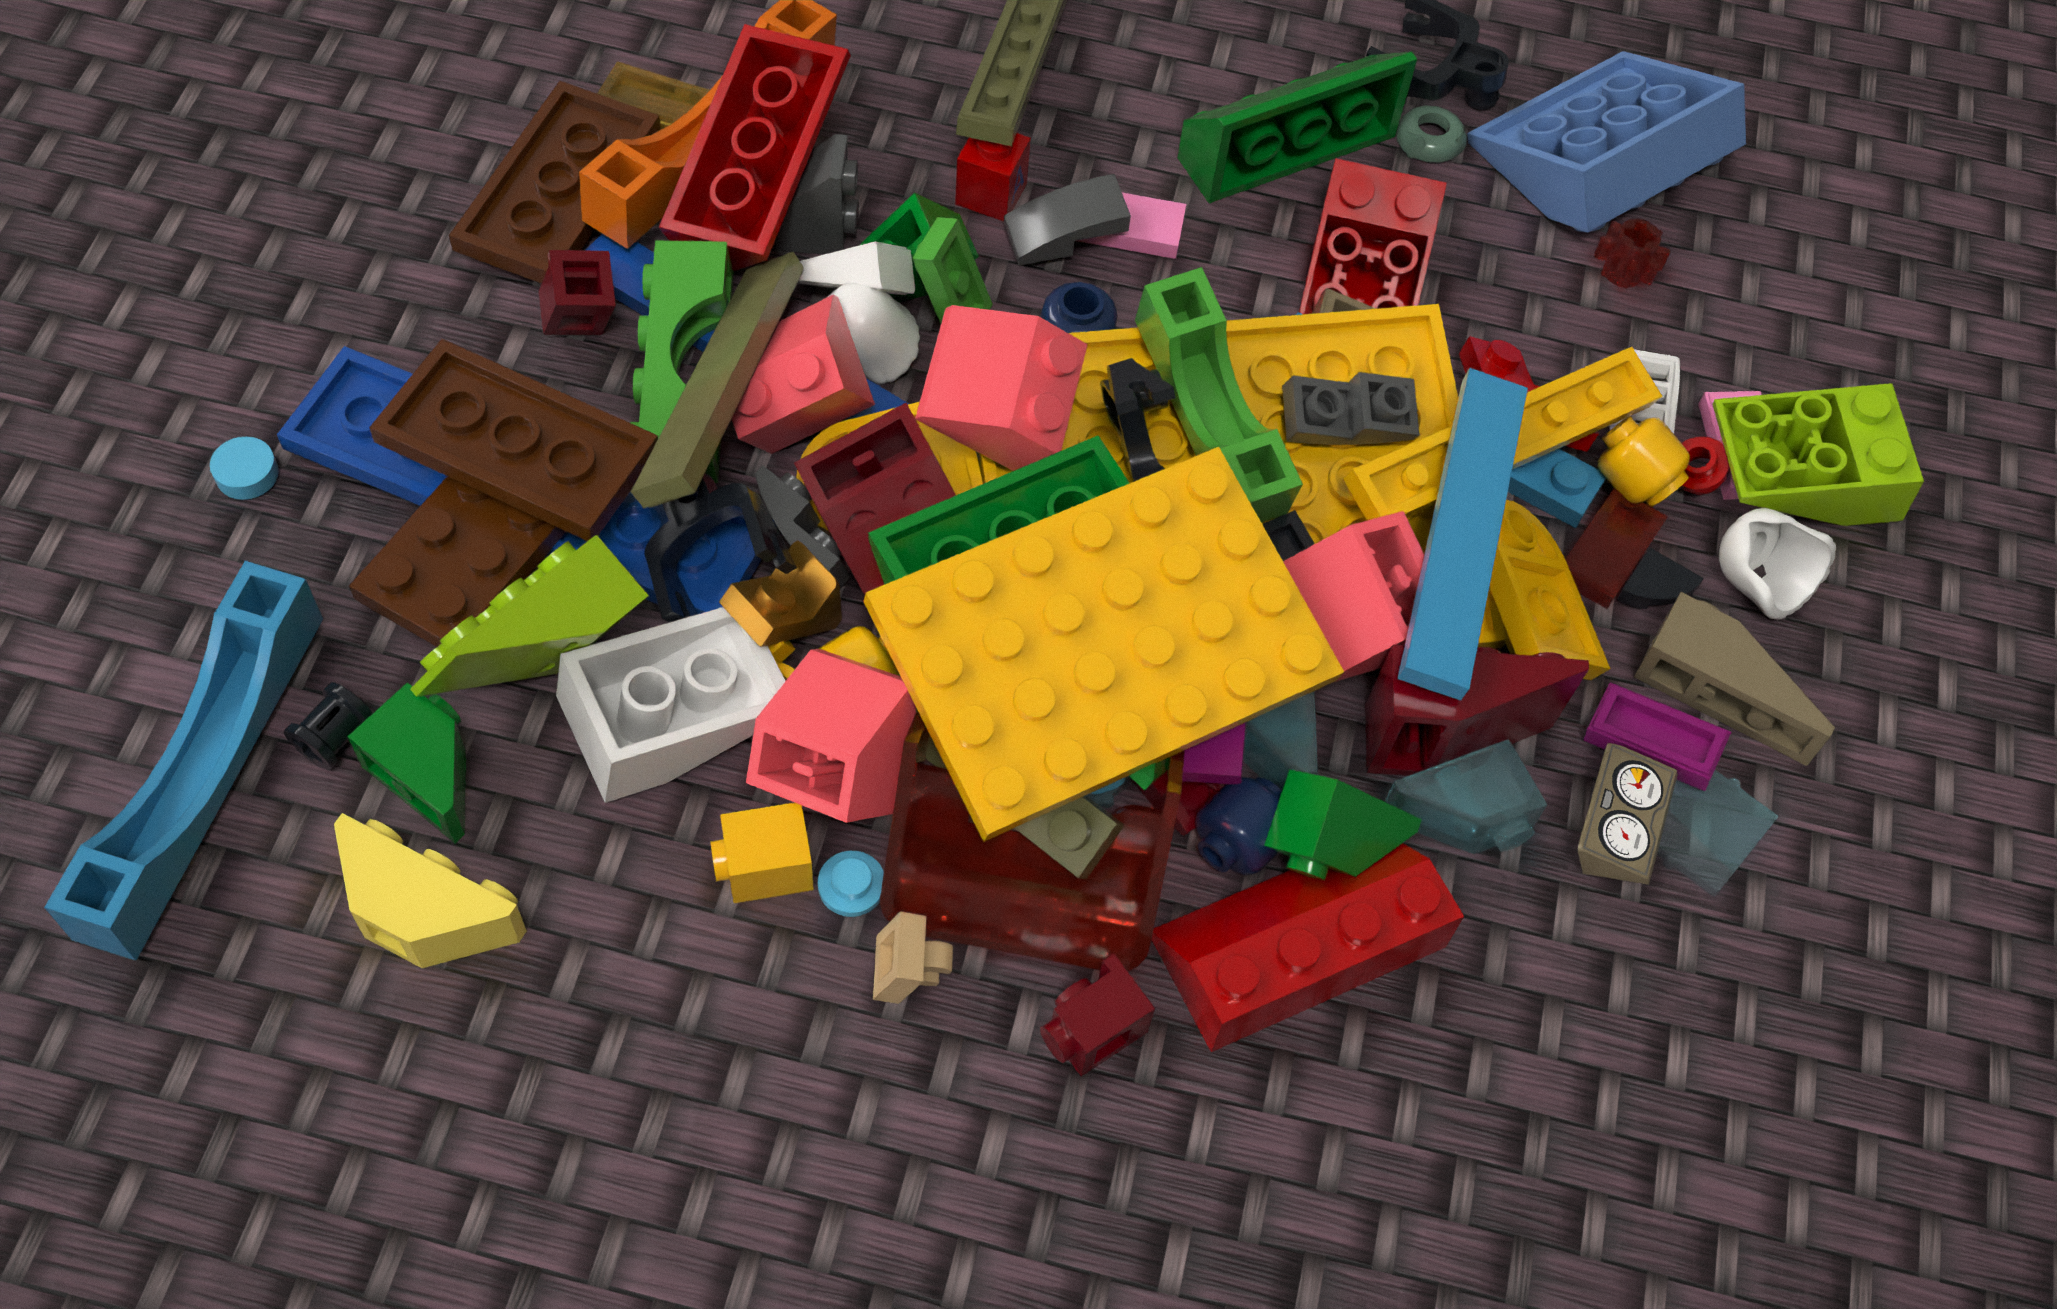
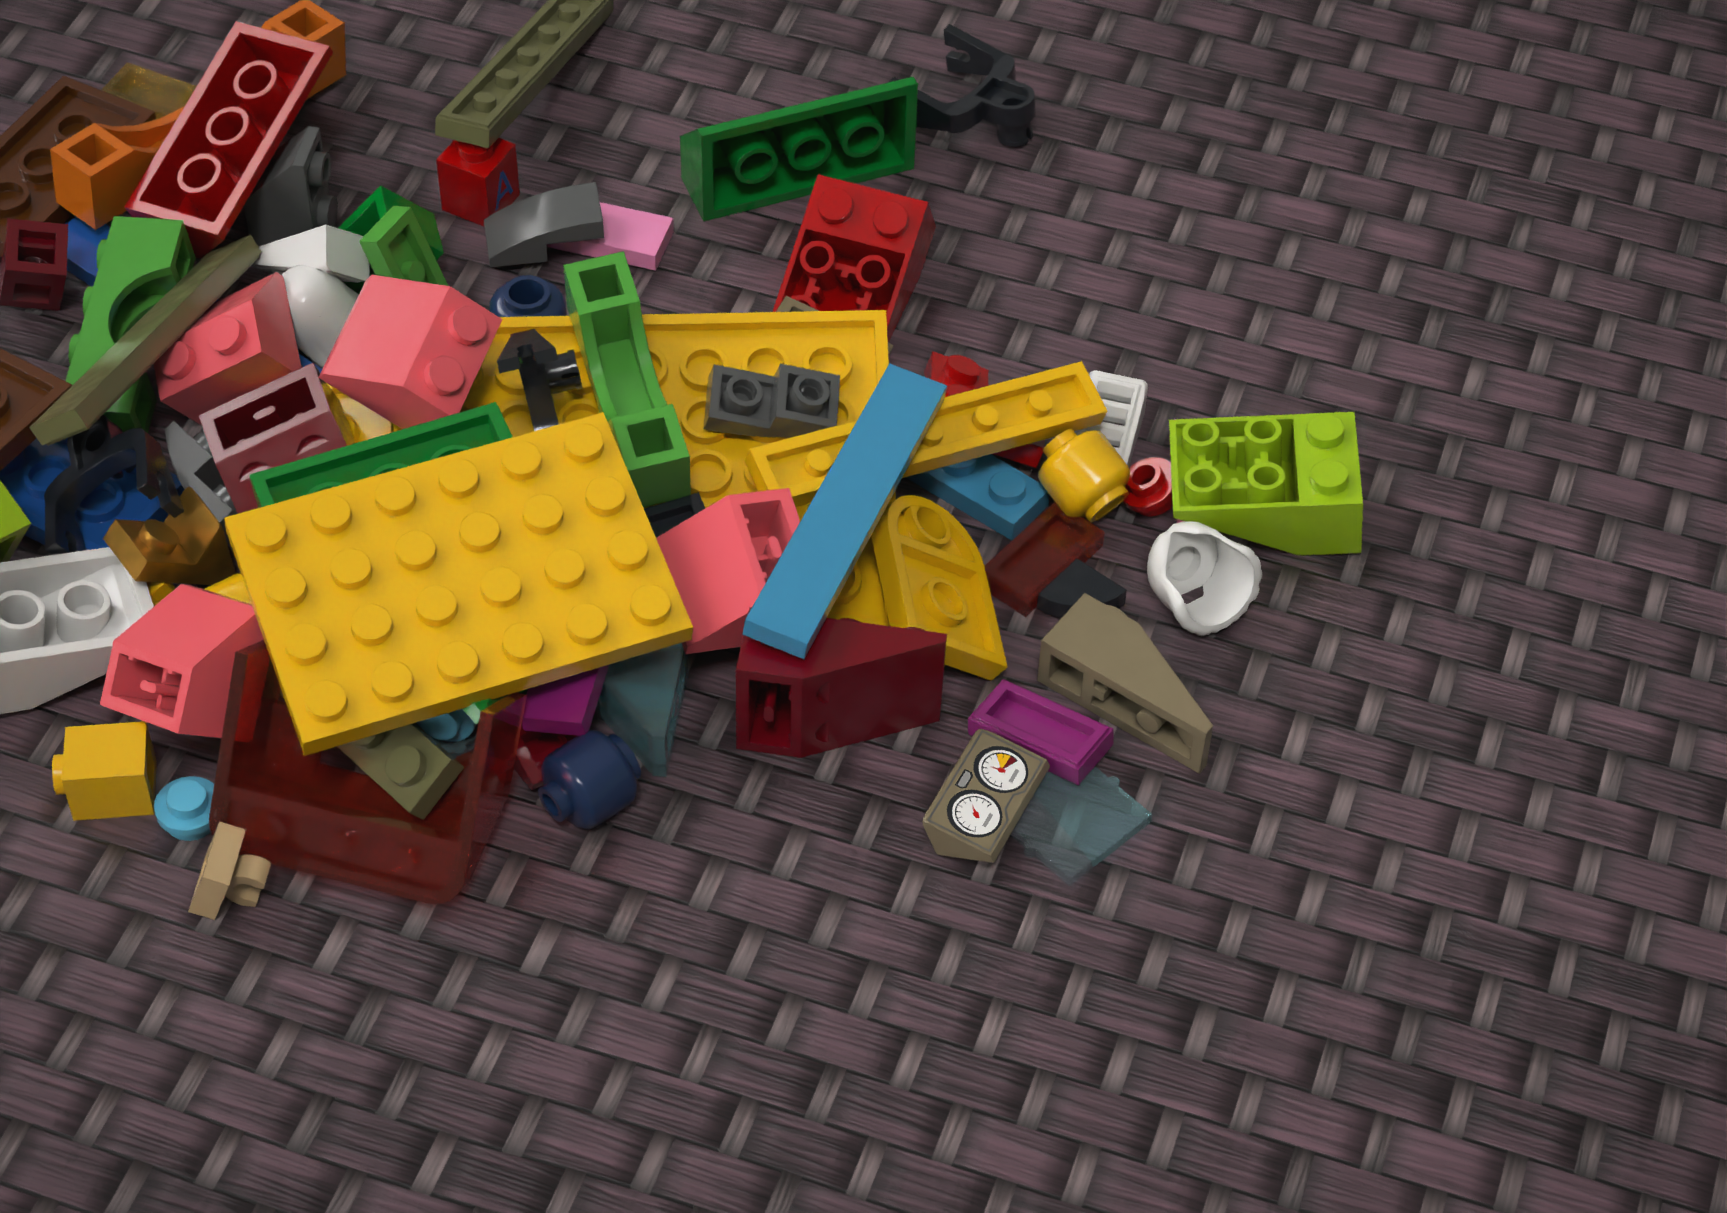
camera: 10 degrees right, 10 degrees down
dark red brick [1040,954,1155,1077] -> none
red slope [1149,843,1464,1052] -> none
green slope [1264,769,1422,881] -> none
clear light blue slope [1385,739,1547,854] -> none
sand green piece [1396,105,1467,163] -> none
medium blue slope [1467,51,1746,233] -> none
clear red gear [1593,218,1670,289] -> none

